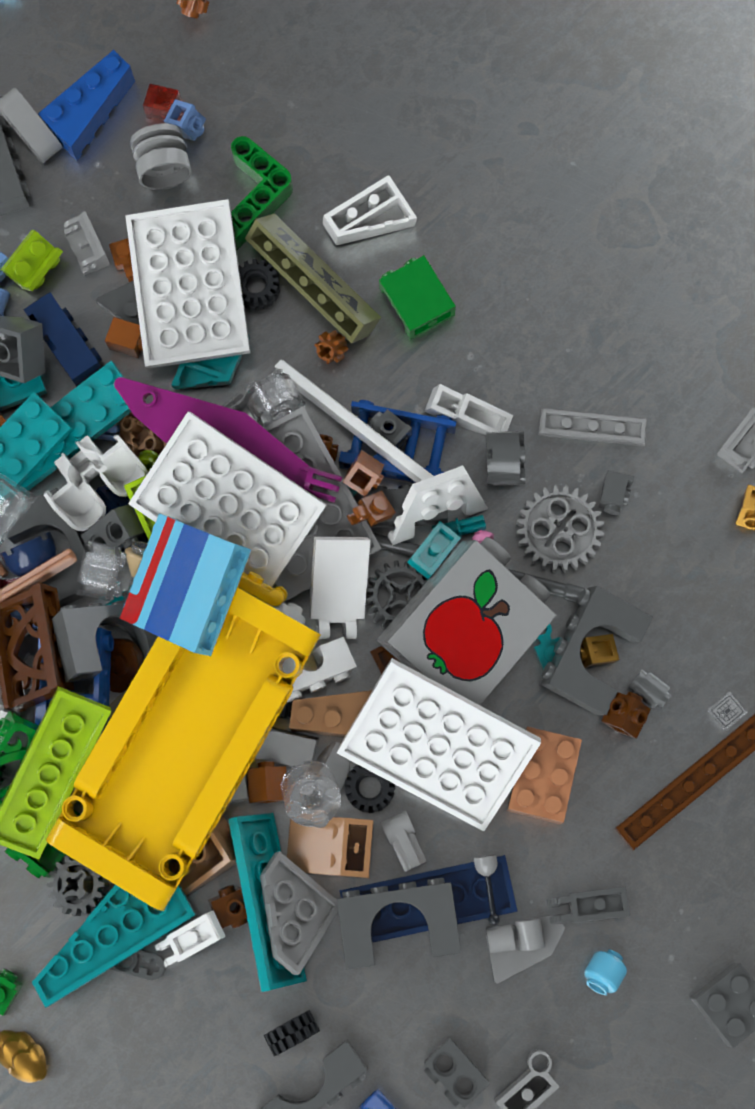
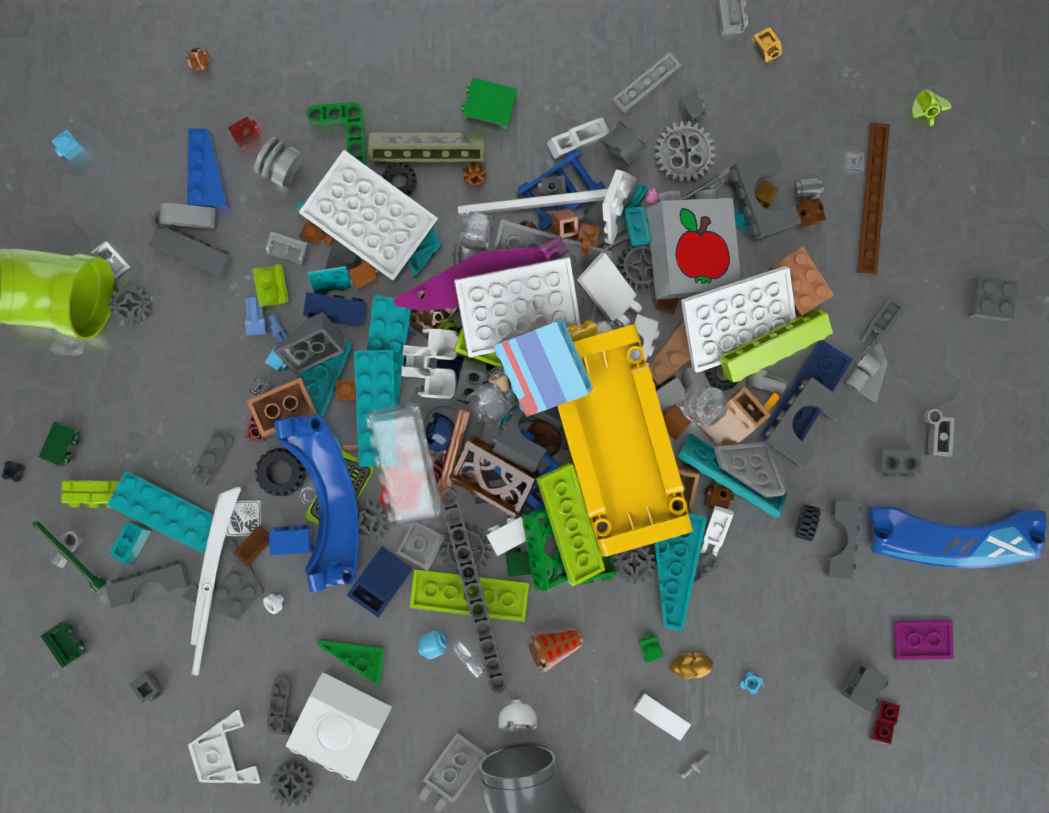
camera: 60 degrees left, 10 degrees up
medium blue brick [163,99,206,141] -> none
white wedge [323,175,417,245] -> none
hinge [474,855,500,925] -> none
medium azure head [584,949,627,995] -> none
none -> teal hinge [307,266,352,293]
none -> lime brick [719,308,833,383]
none -> light orange tile [762,392,780,412]

